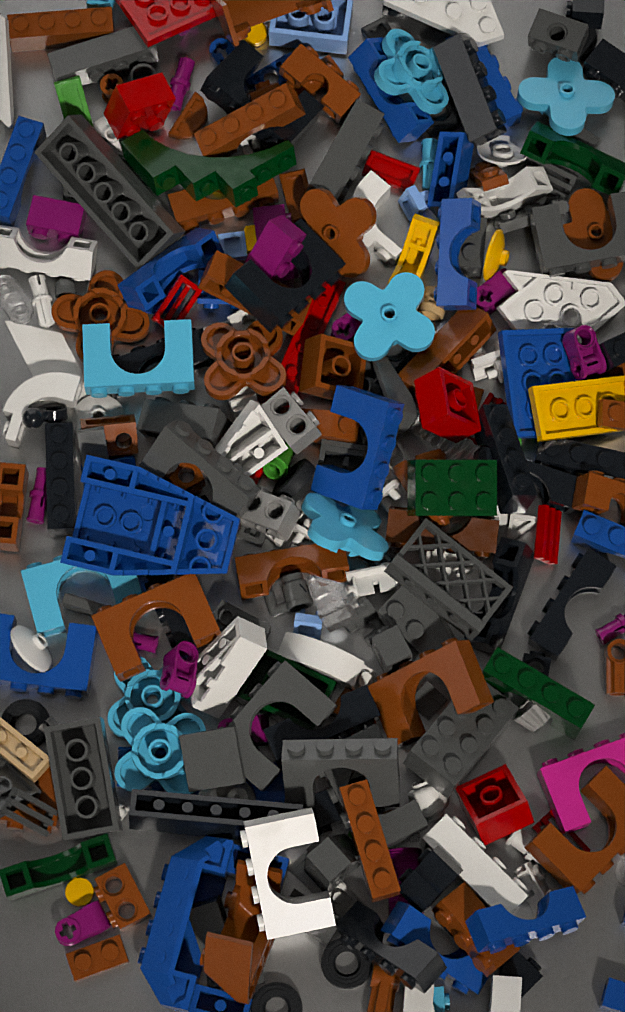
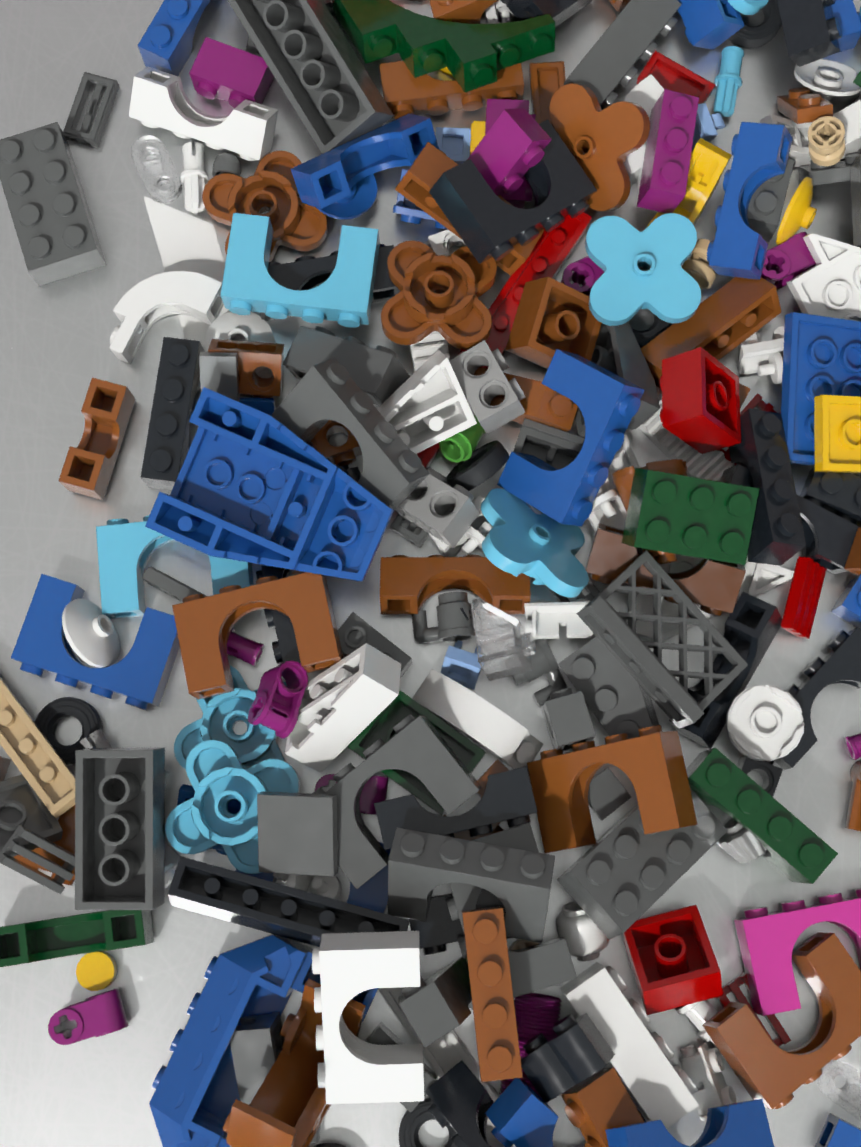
camera: 15 degrees right, 5 degrees up
black plate [22,406,68,429] -> none
magenta pin [26,467,47,524] -> none
dark orange plate [66,934,129,982] -> none
dark orange brick [93,863,152,932] -> none
red tile [151,274,203,328] -> none
blue brick [427,132,474,218] -> none
none -> magenta brick [637,89,699,214]
none -> white tile [726,685,804,762]
none -> tan wheel [808,116,845,167]

